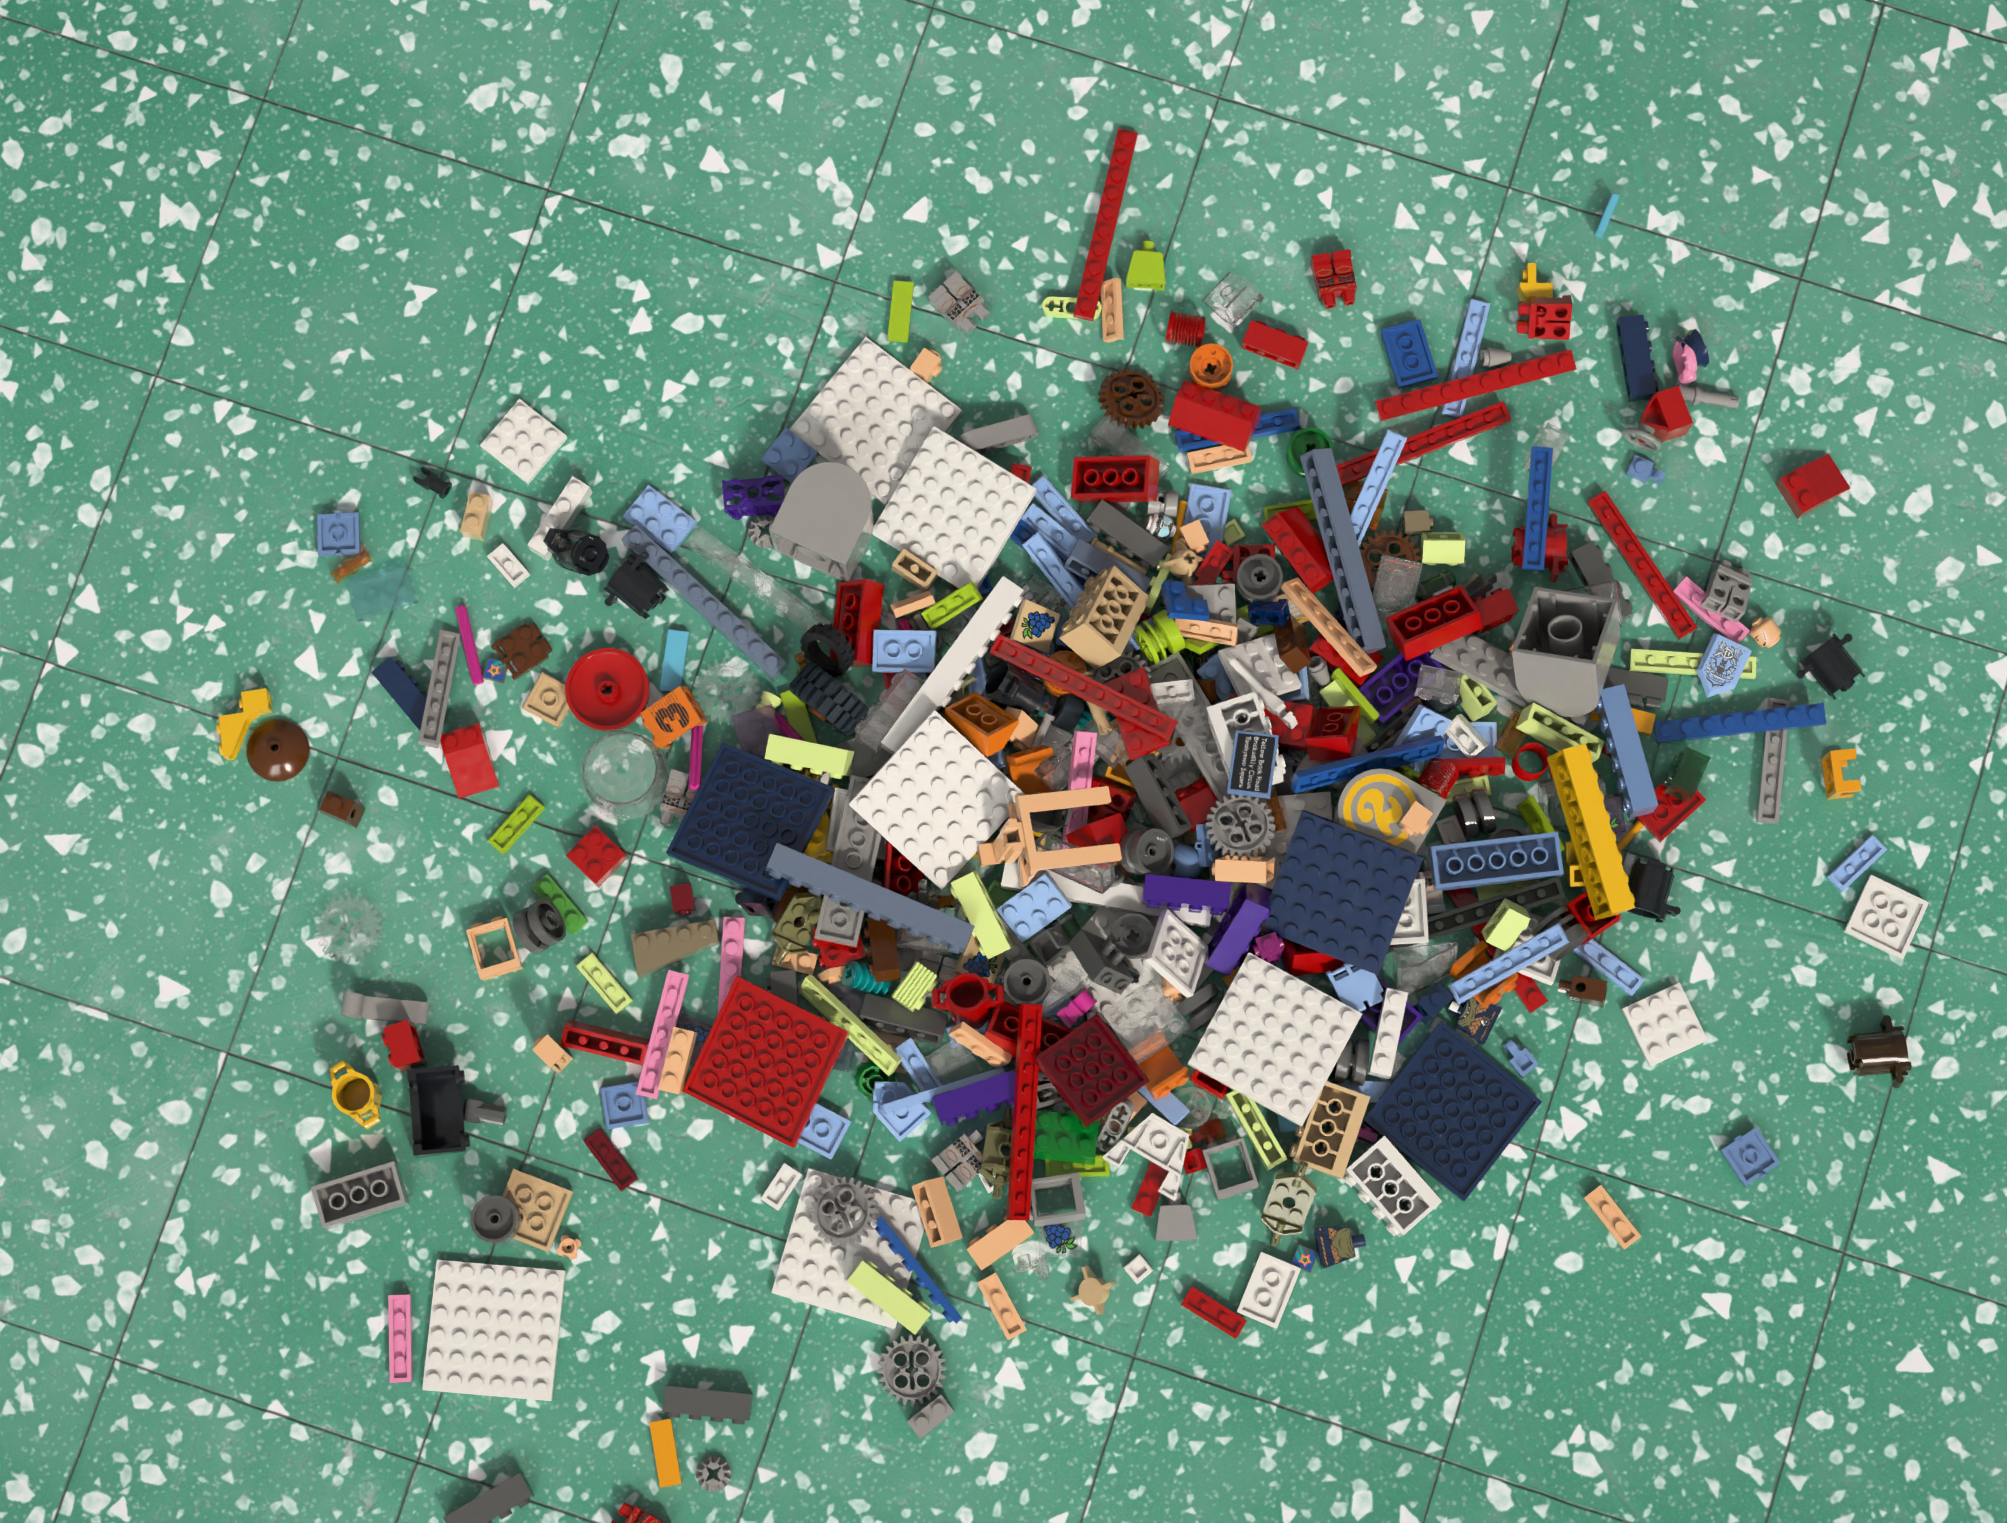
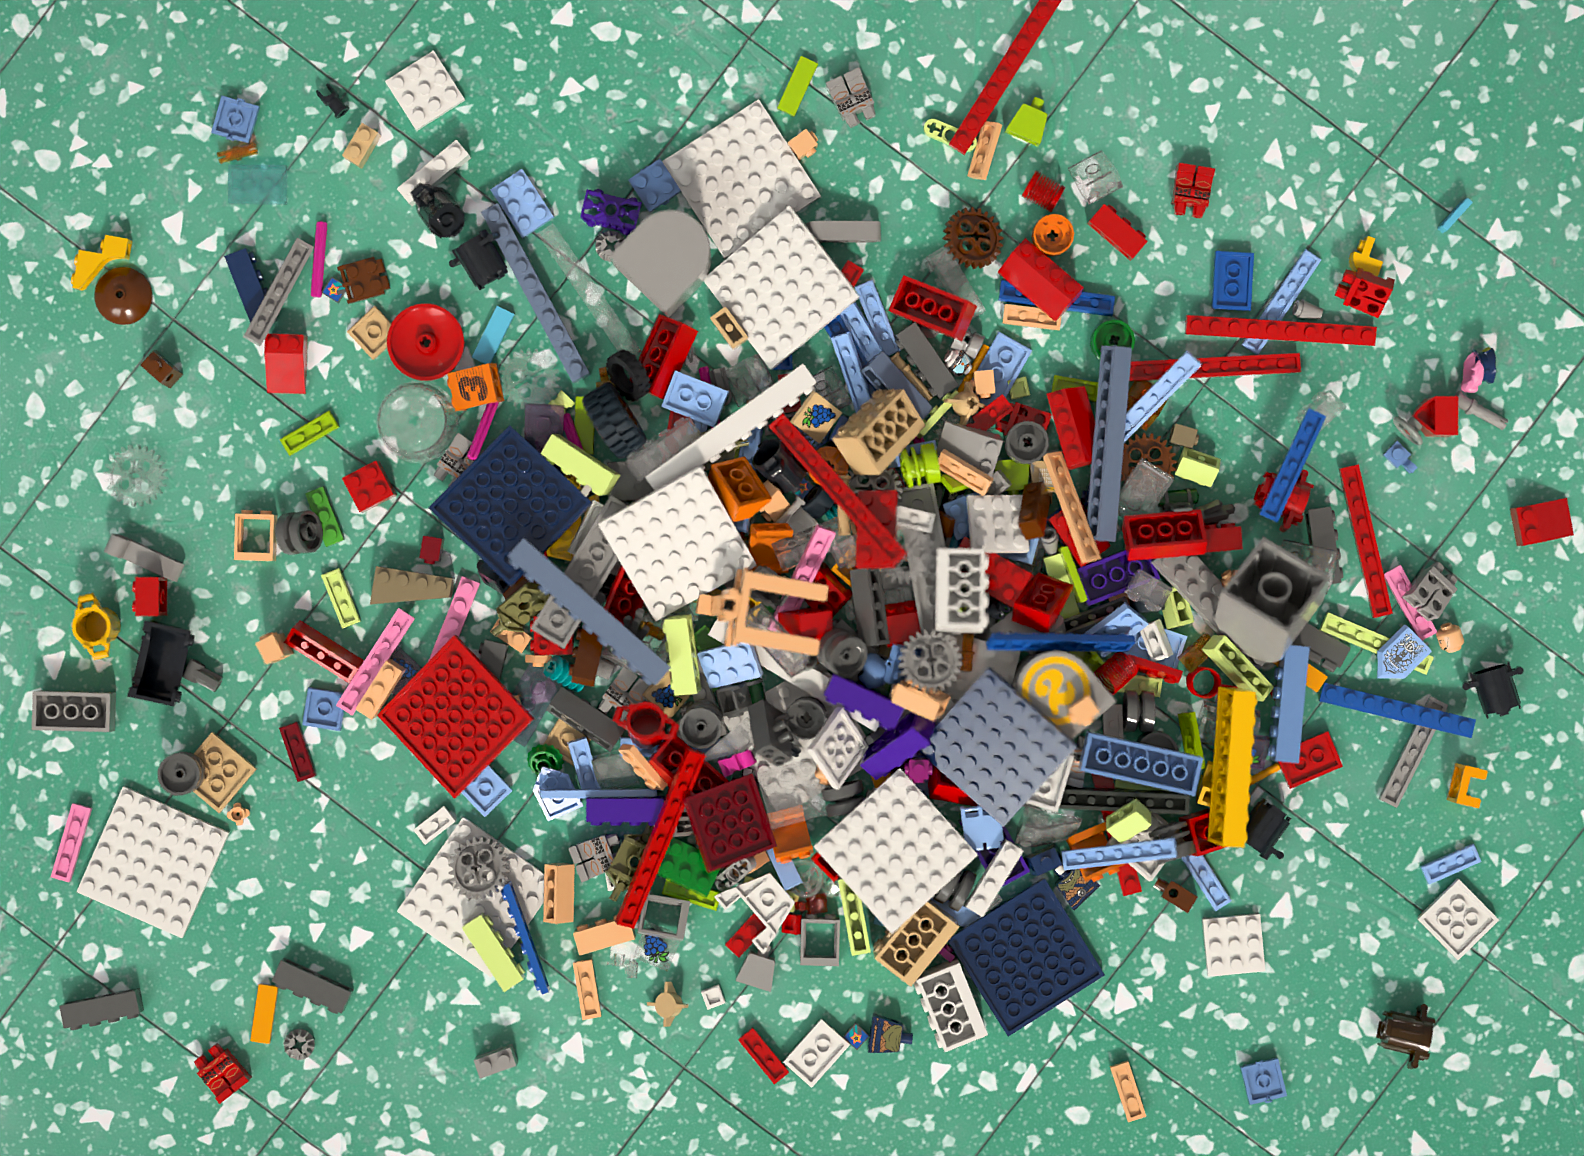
camera: 20 degrees right, 10 degrees up
white plate [487,543,530,589] -> none
yellowish green plate [798,974,902,1076] -> none
light grey gear [877,1335,947,1406] -> none
light nougat slope [890,591,935,618] -> none
yellowish green brick [891,961,938,1012] -> none
lime tile [921,581,983,631] -> none
blue plate [1161,580,1210,621] -> none
black tile [1227,730,1279,799] -> none
white piece [1229,658,1298,729] -> none
clear blue leg [1247,599,1290,626] -> none
plate [1261,1161,1317,1247] -> none
medium blue plate [1503,1040,1539,1078] -> none
dark blue brick [1616,315,1658,402] -> none
clear green brick [1662,747,1711,802] -> none

